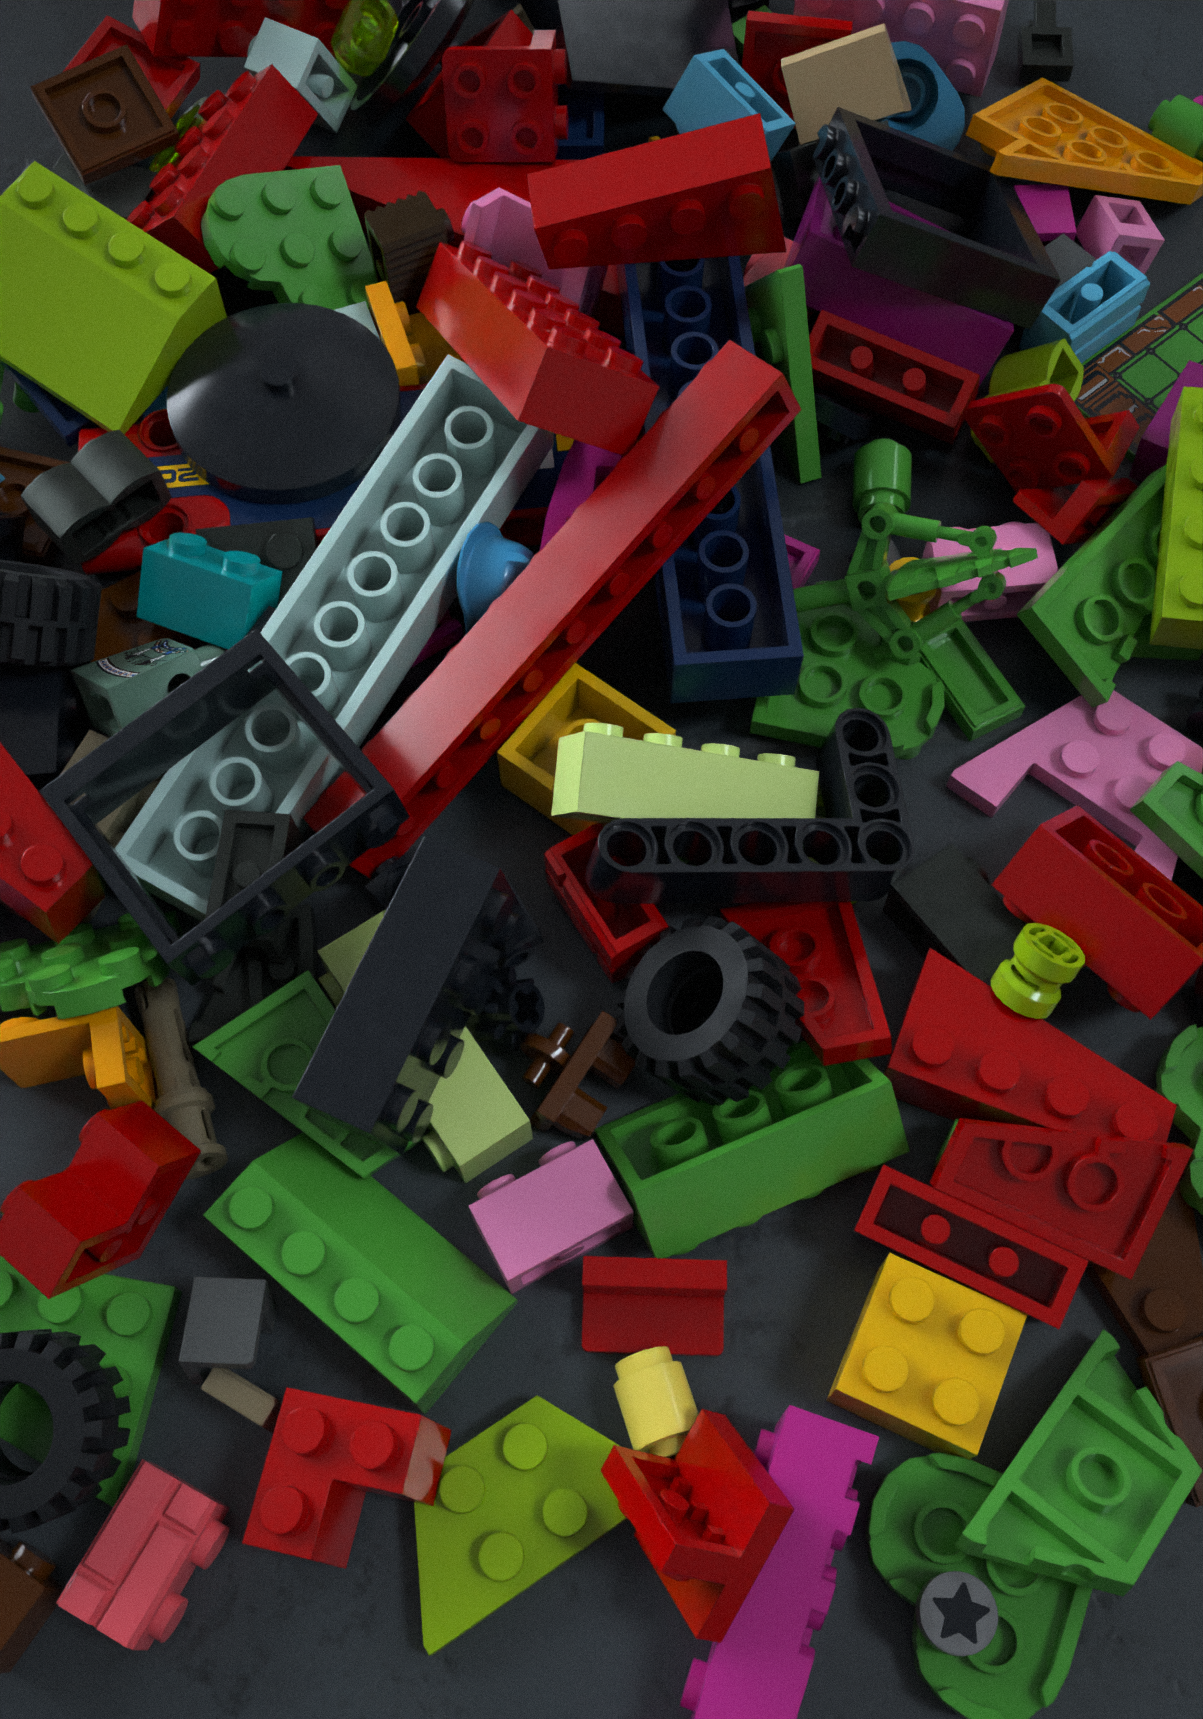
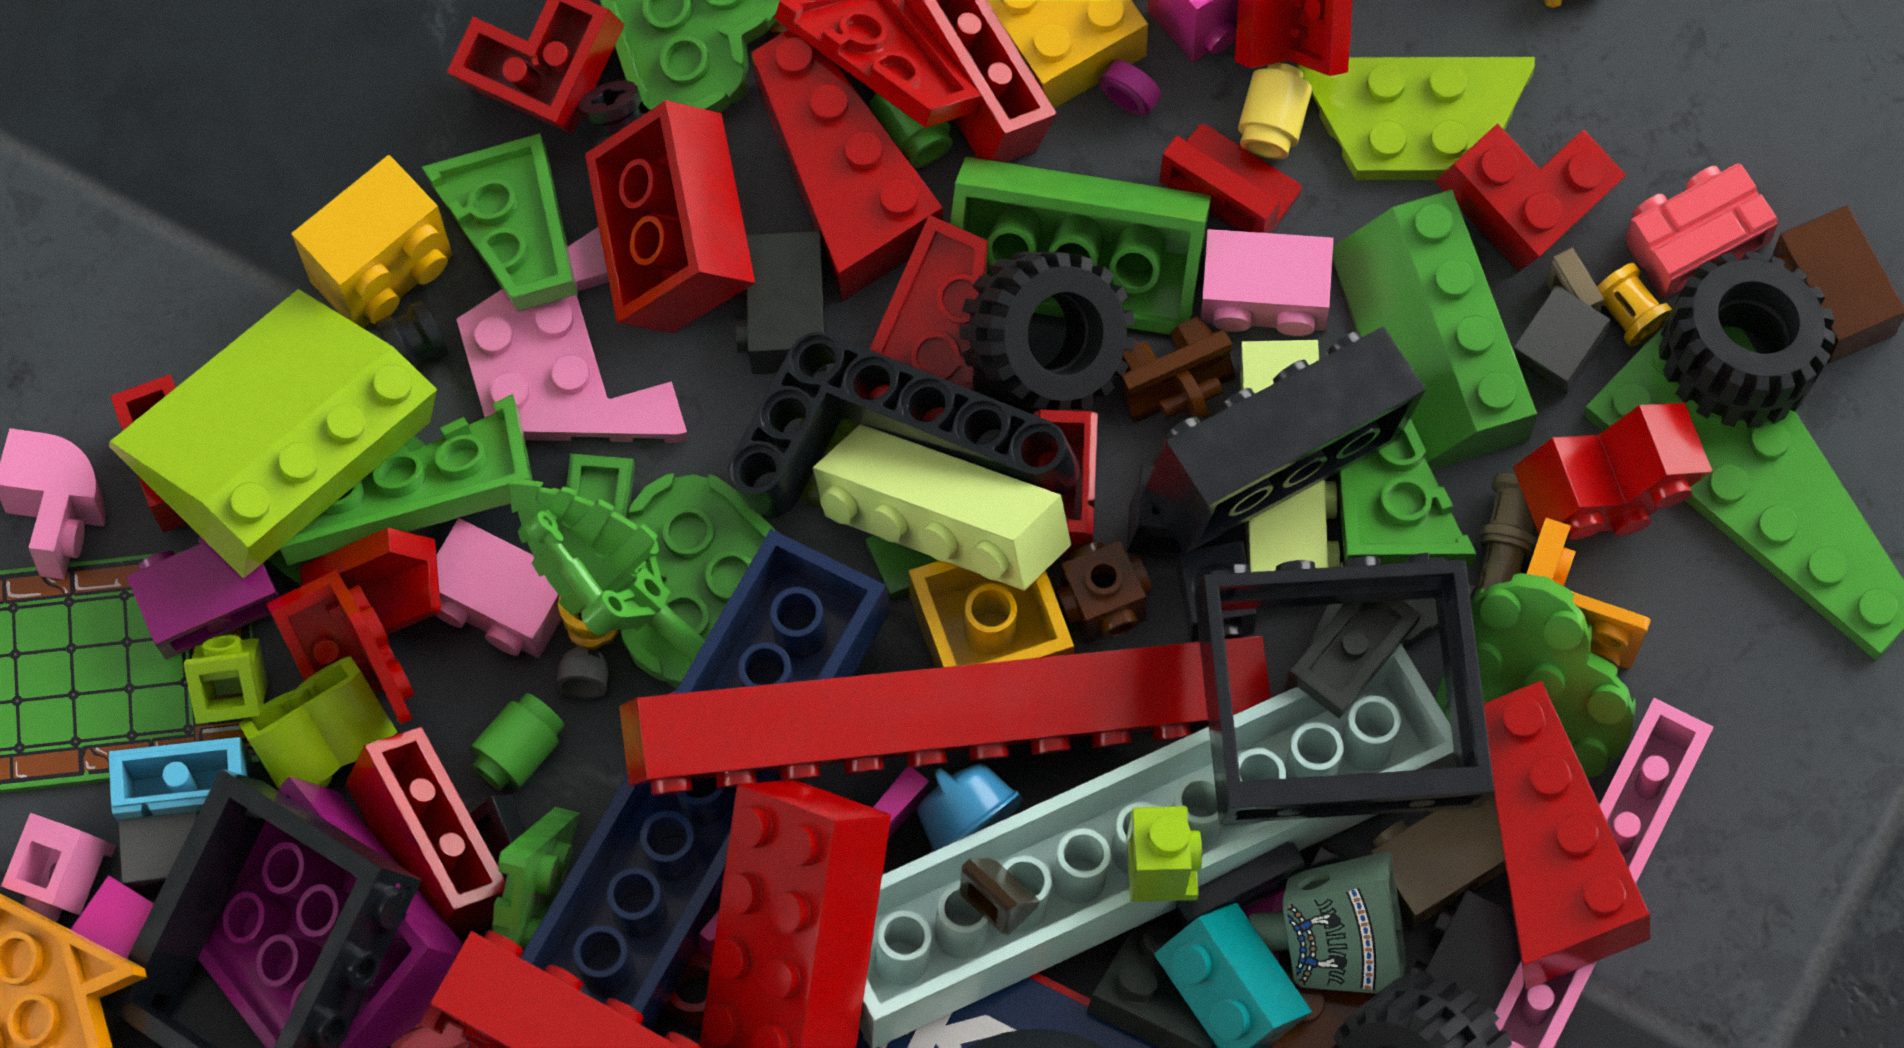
camera: 145 degrees left, 5 degrees up
lime wheel [991,923,1085,1019] -> none
none -> lime brick [184,635,268,724]
none -> dark brown slope [959,858,1040,936]
none -> reddish brown brick [1054,540,1152,644]
none -> magenta tile [1099,60,1162,117]
none -> lime brick [1126,806,1202,902]
none -> yellow bush [1597,263,1672,347]

